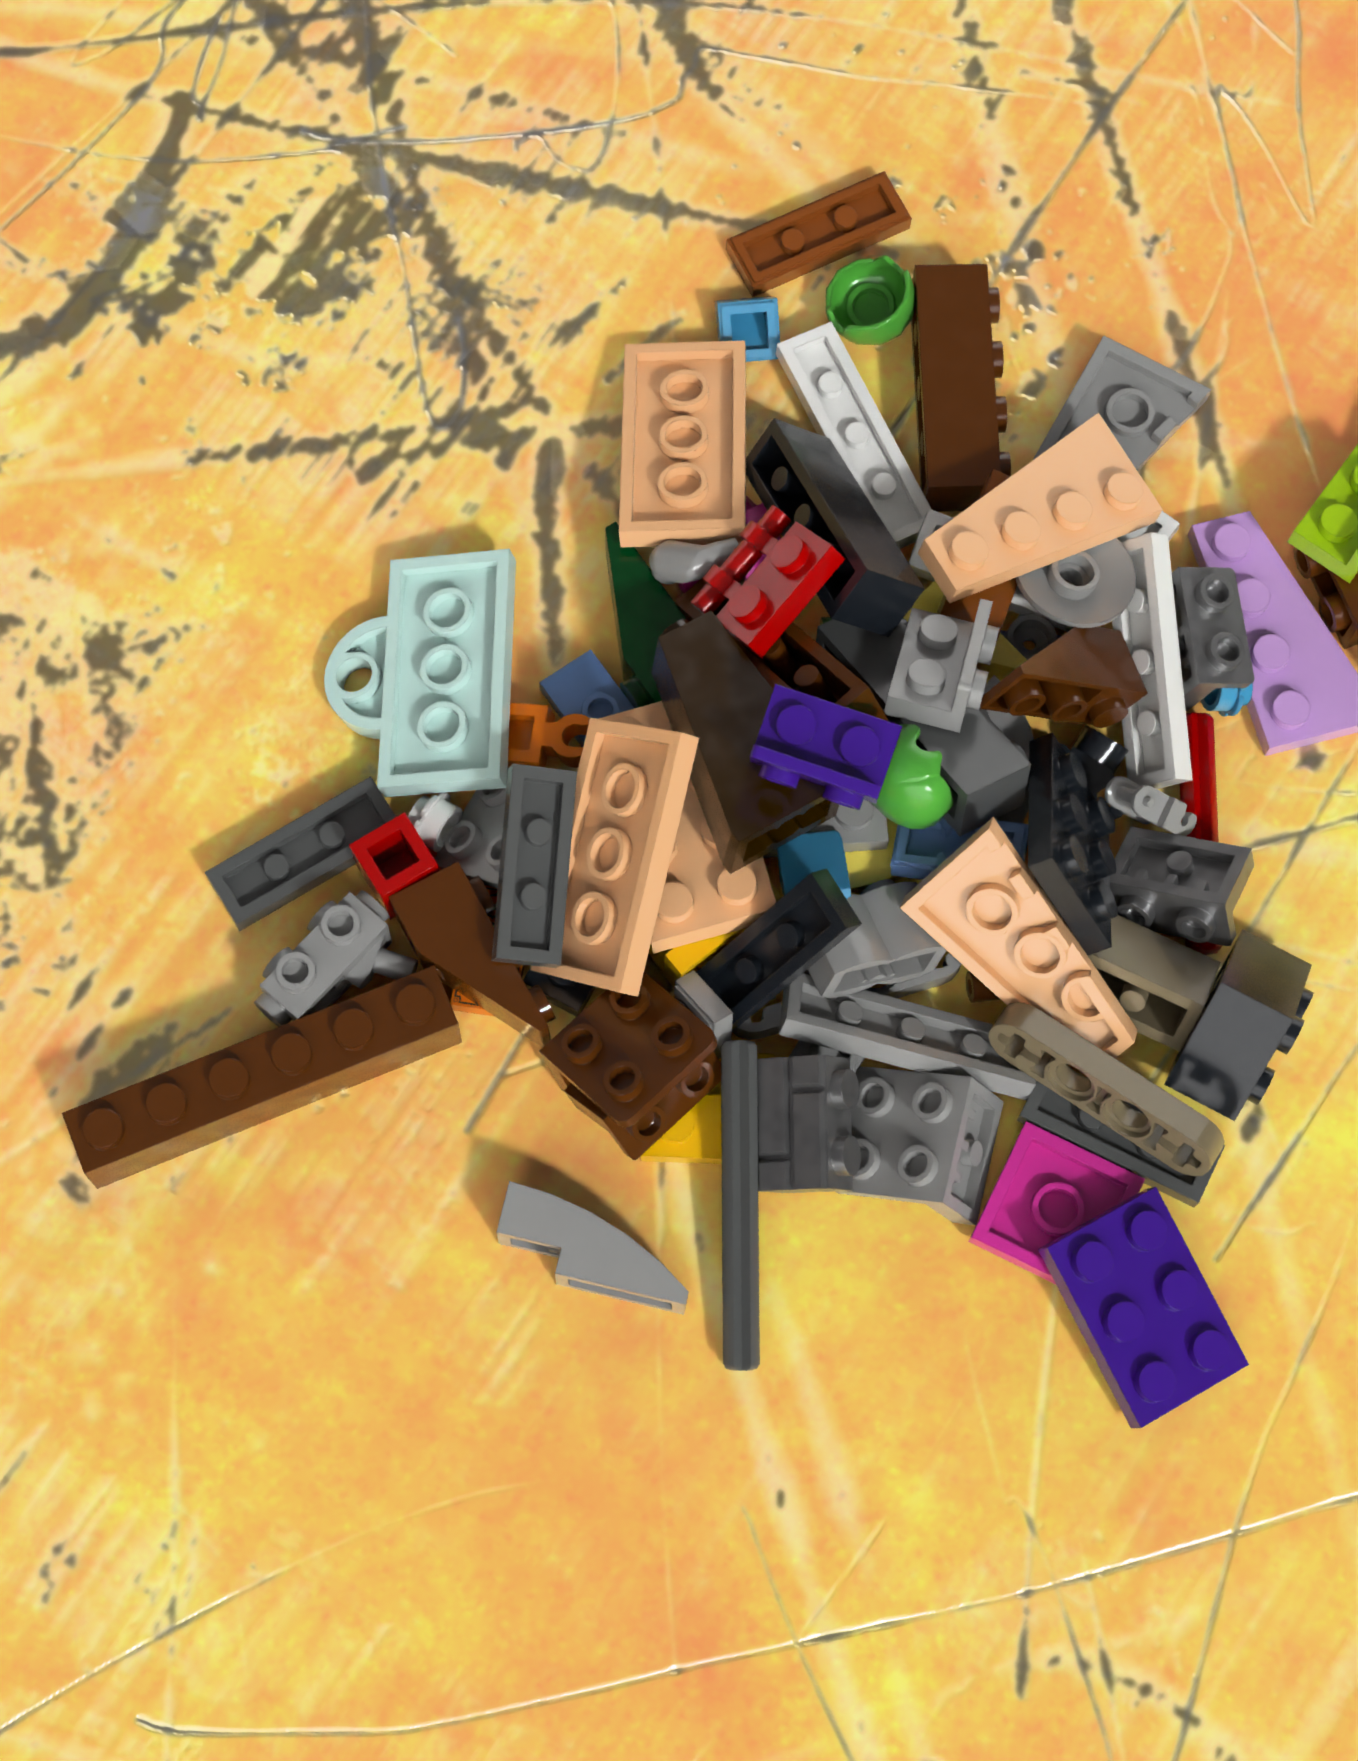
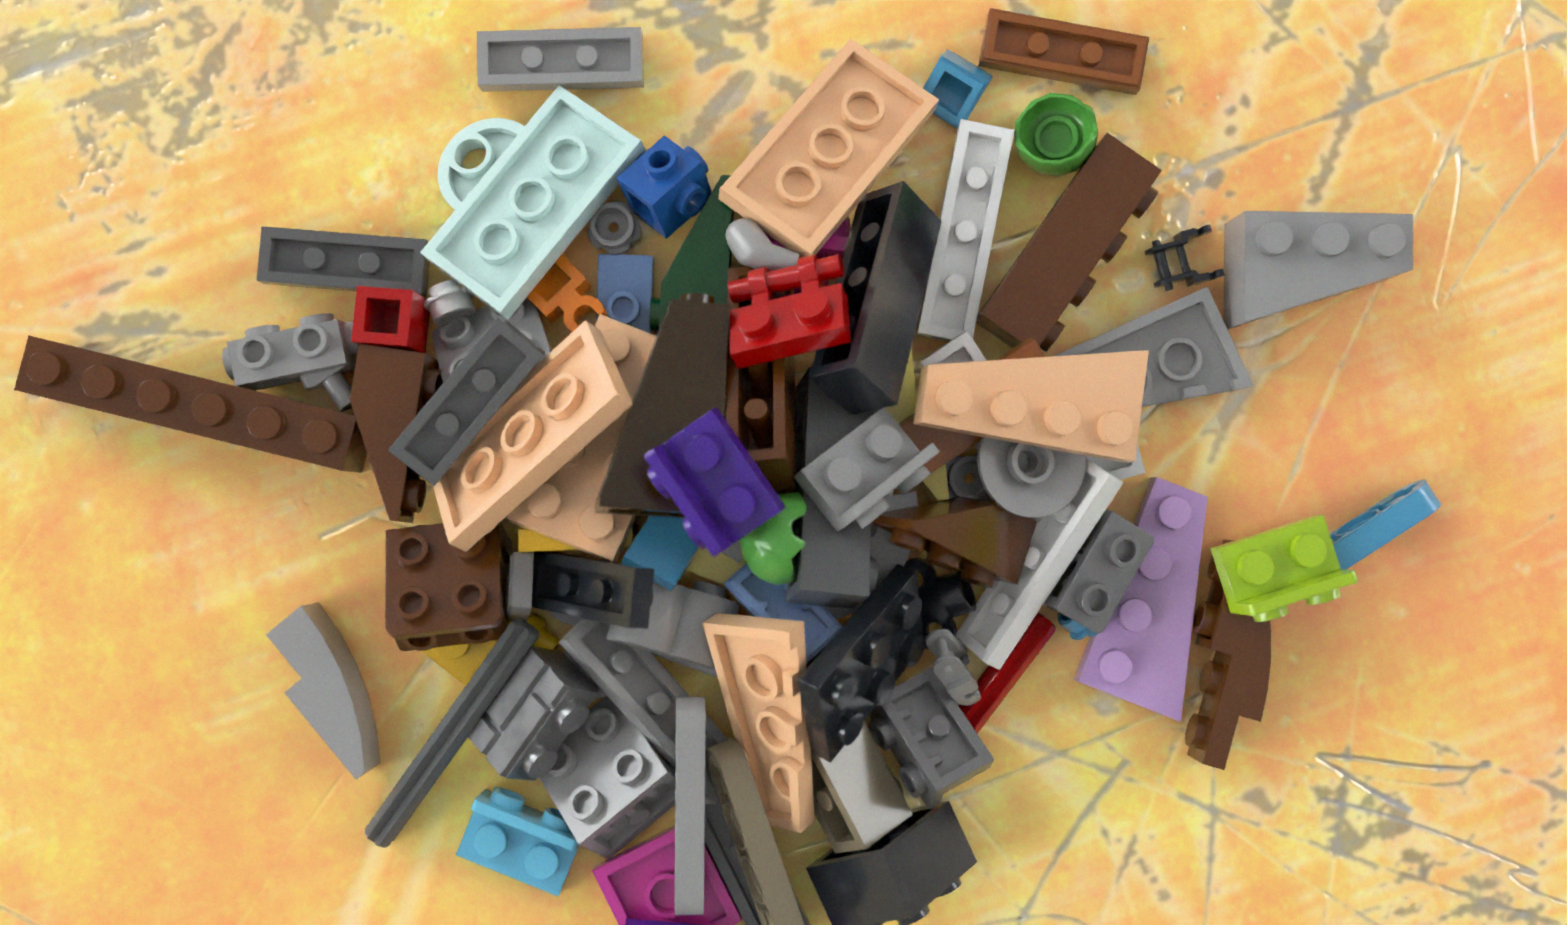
camera: 35 degrees right, 15 degrees up
none -> medium azure bracket [456,787,580,896]
none -> light grey plate [477,27,644,92]
none -> light grey plate [587,201,641,254]
none -> blue brick [616,135,712,239]
none -> light grey beam [674,697,705,915]
none -> black piece [1144,224,1225,291]
none -> light grey wedge [1224,211,1413,329]

